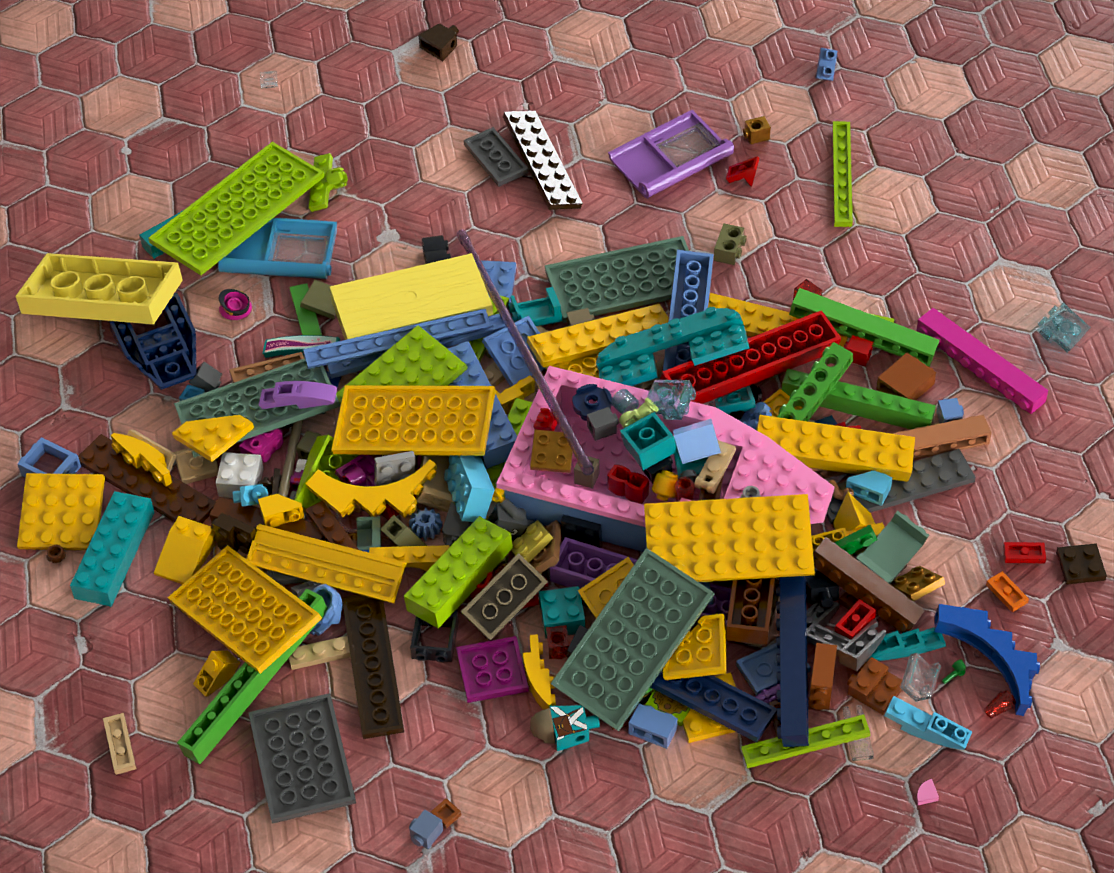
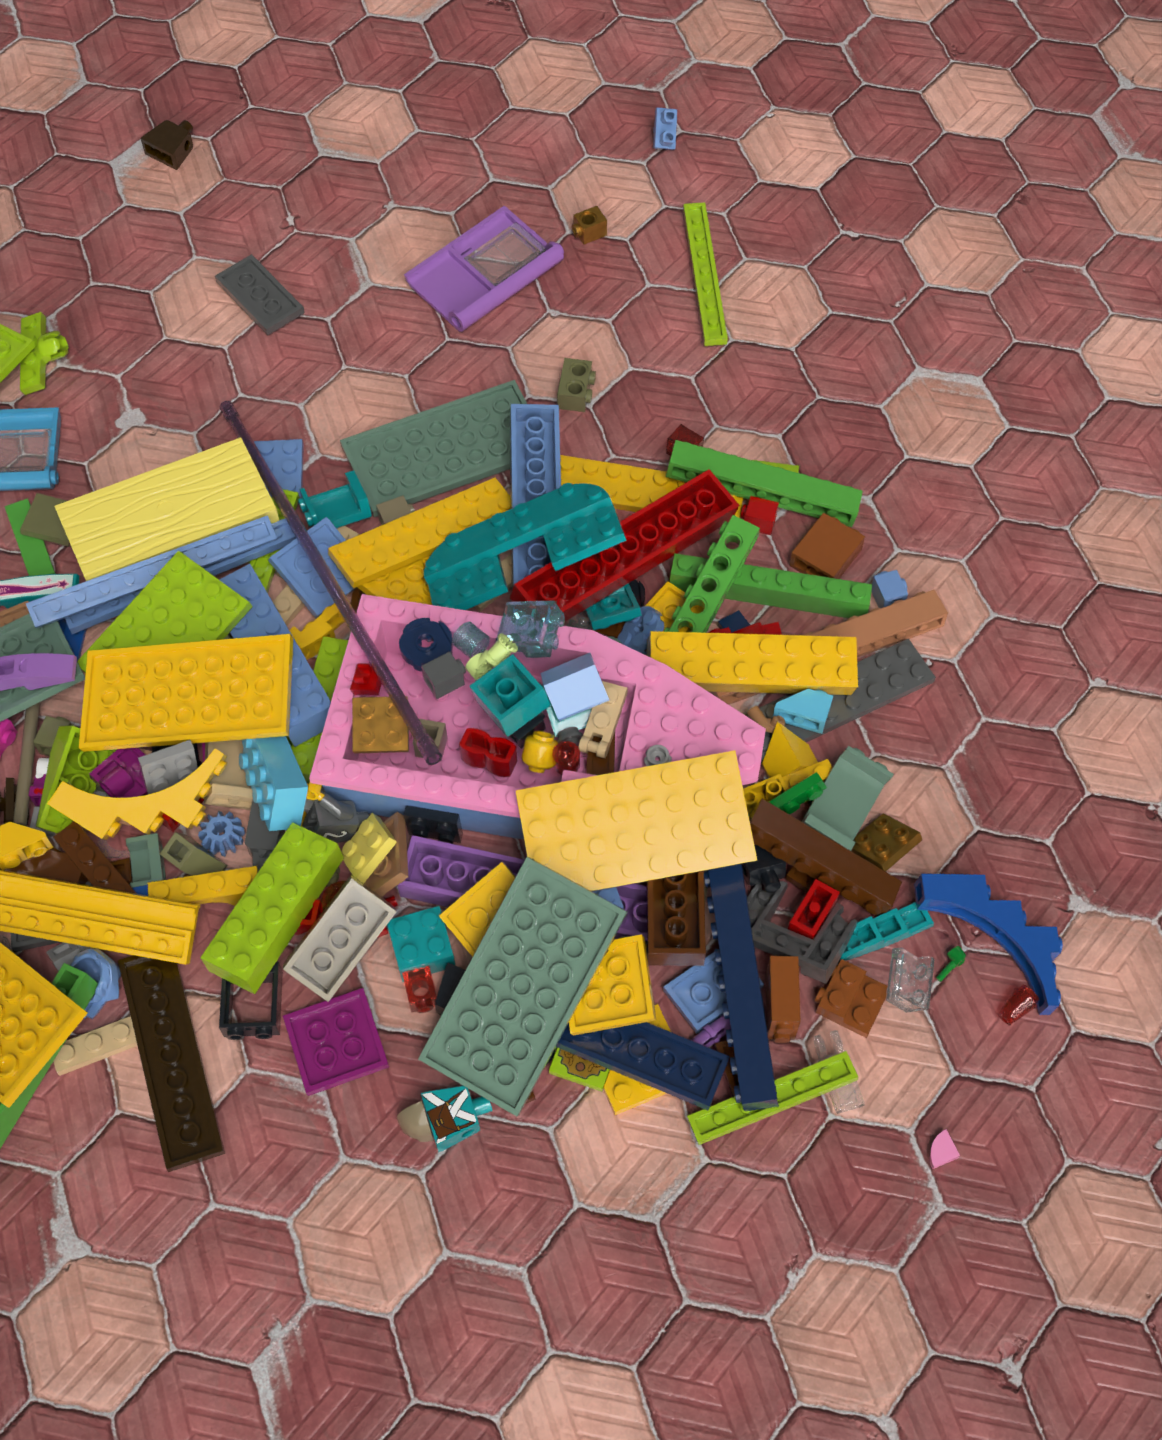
camera: 10 degrees left, 10 degrees up
dark grey plate [248,693,356,824] -> none
sand blue brick [409,809,443,849] -> none
black brick [422,235,451,264] -> none
dark orange plate [431,798,461,829] -> none
plate [503,111,583,210] -> none
yellow slope [523,634,556,710] -> none
medium blue brick [629,703,678,749] -> none
red slope [726,156,760,187] -> none
medium azure slope [884,696,972,750] -> none
dark pink brick [916,308,1048,414] -> none
orange plate [986,571,1029,613] -> none
red plate [1003,542,1046,564] -> none
clear light blue plate [1036,302,1091,353] -> none
dark brown plate [1056,543,1107,585] -> none

